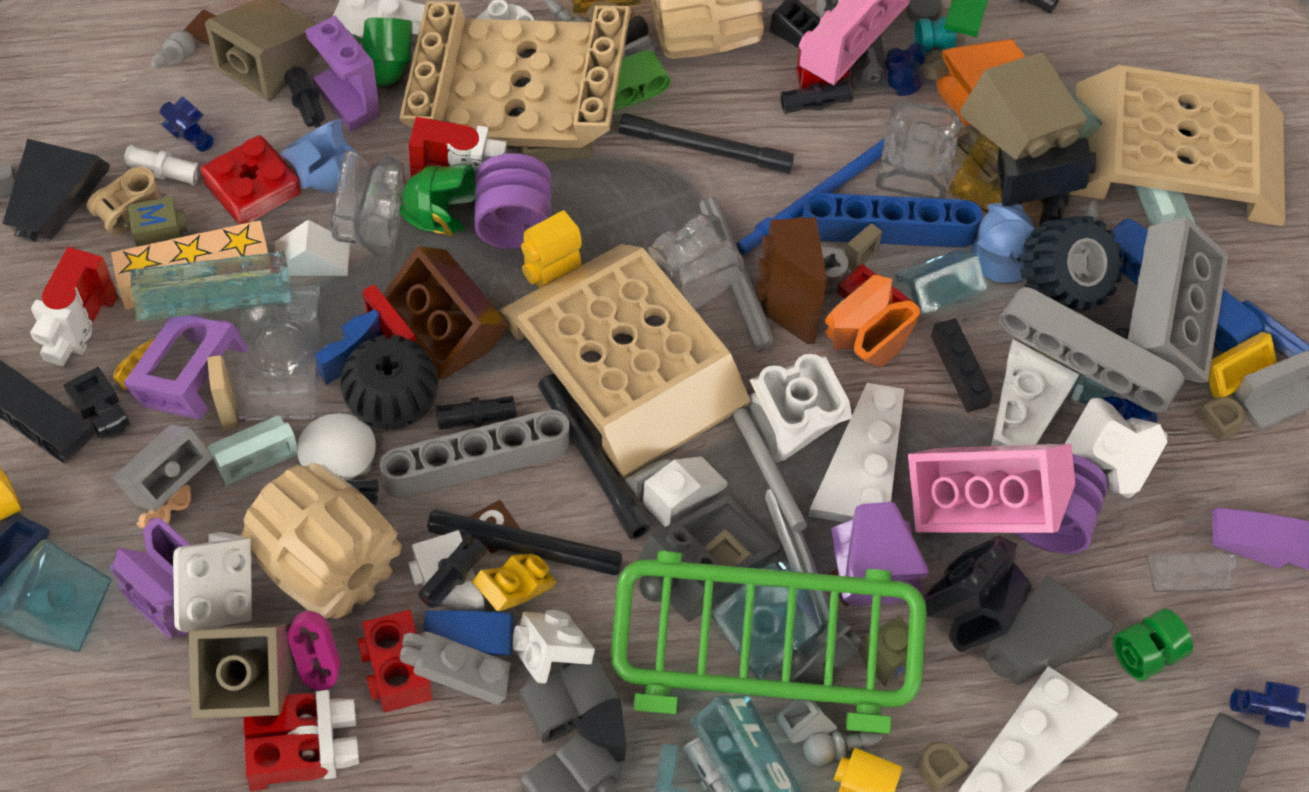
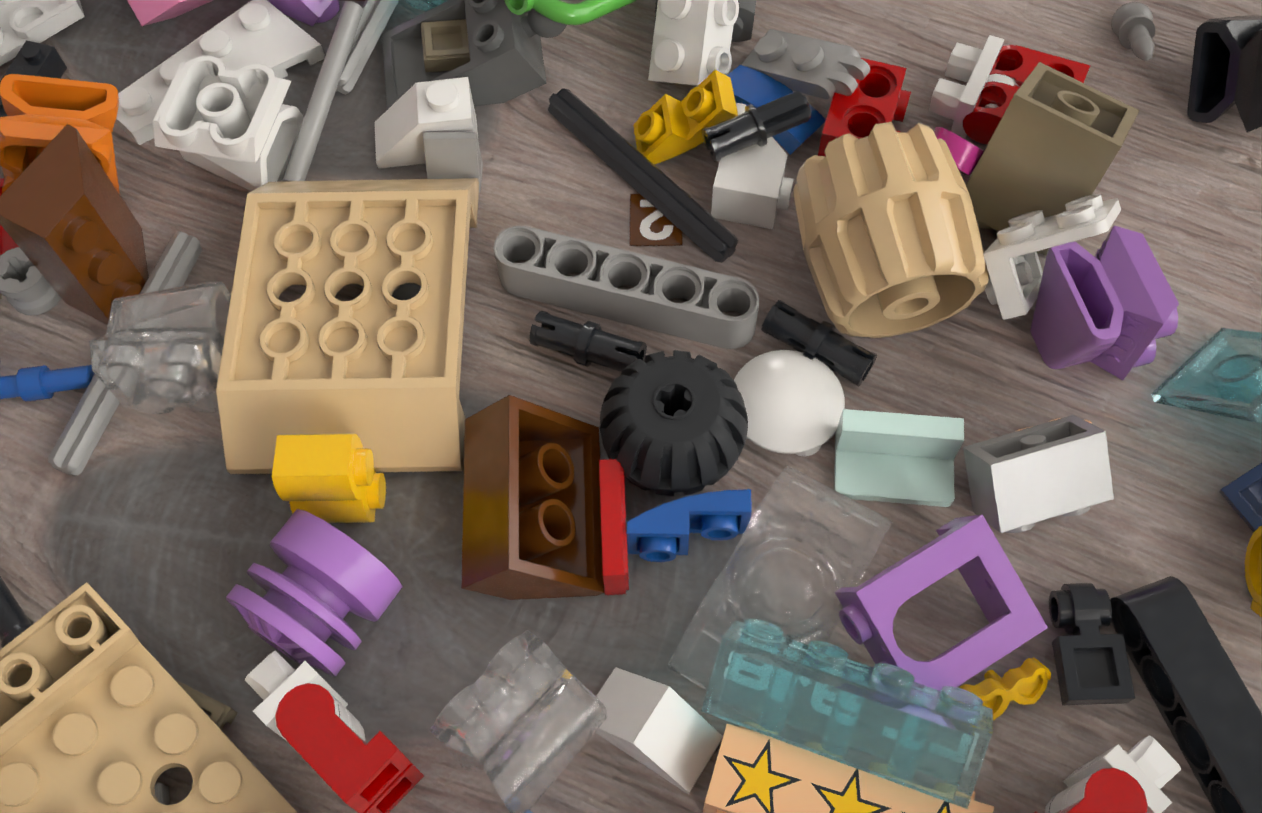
camera: 140 degrees left, 5 degrees up
tan tile [207,355,238,431] -> none
green helmet [399,164,476,237] -> none
black piece [538,374,650,539] -> none

